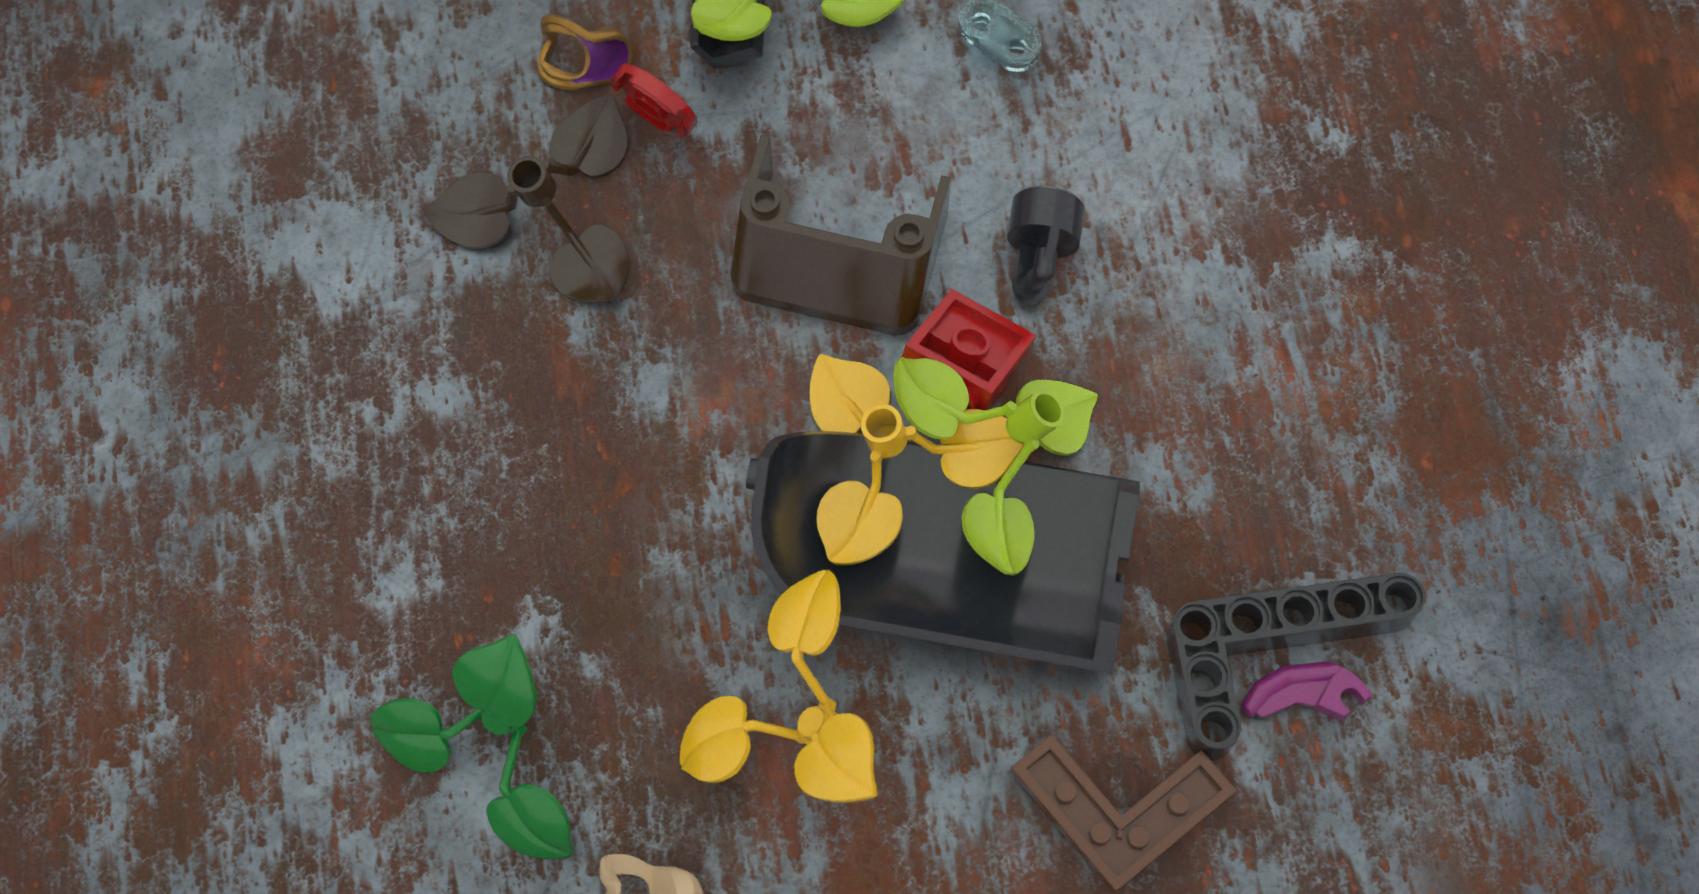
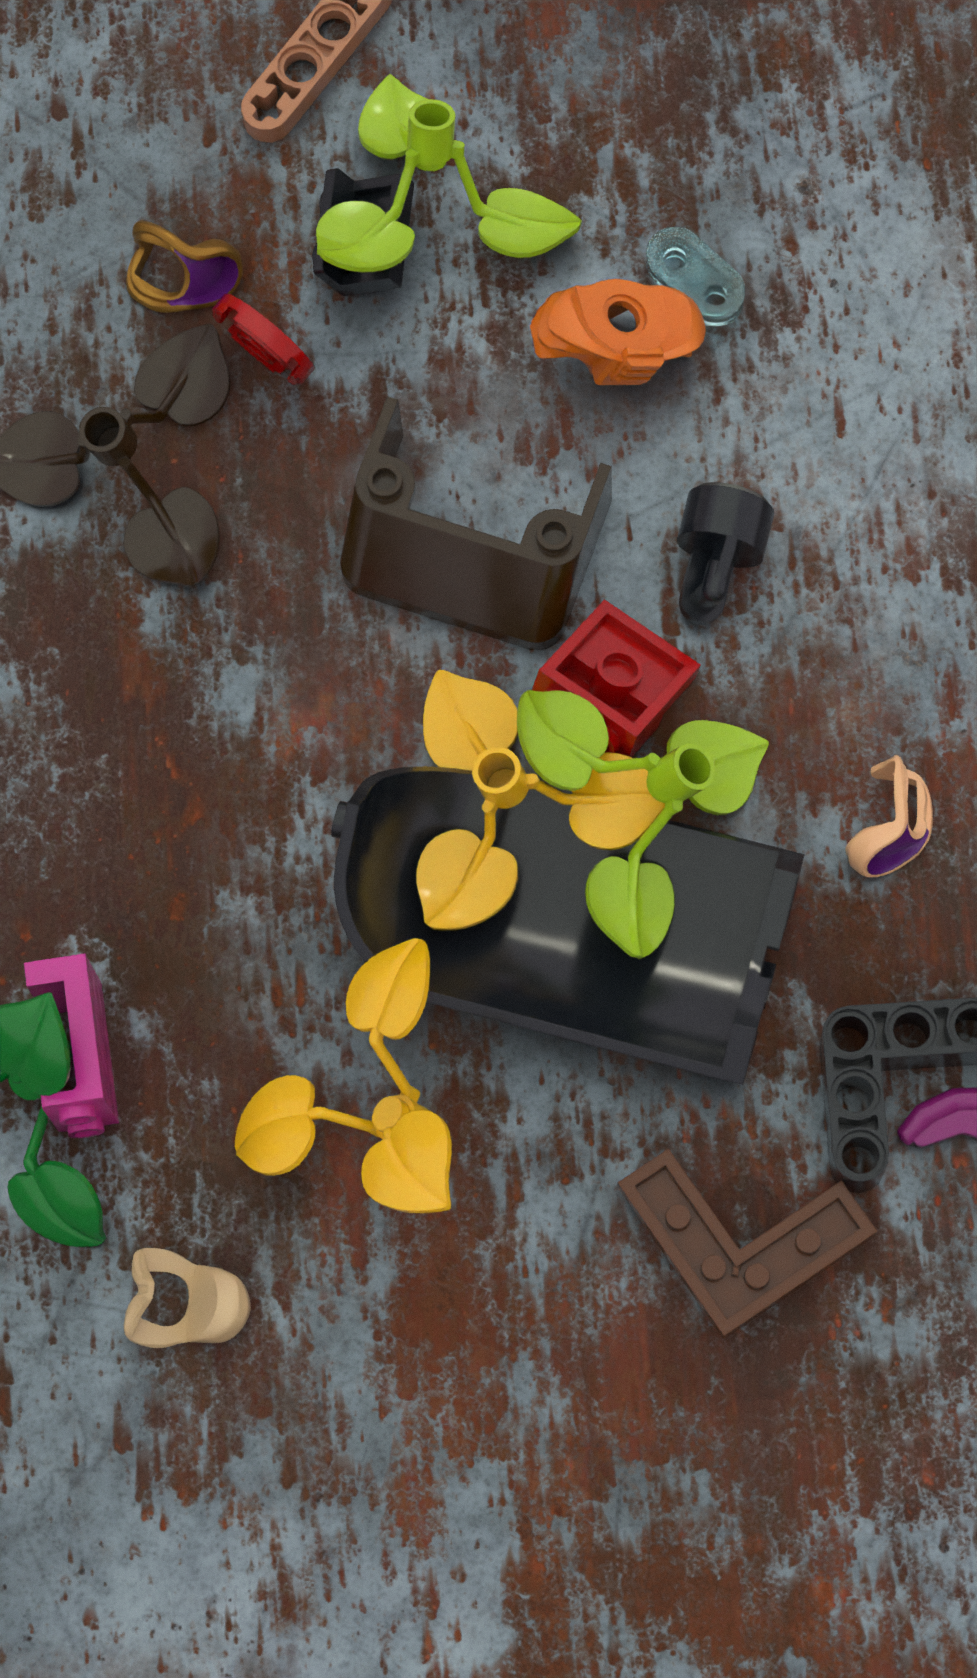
camera: 10 degrees right, 5 degrees up
none -> dark pink panel [24,953,119,1138]
none -> orange piece [530,279,706,385]
none -> light nougat piece [845,755,933,878]

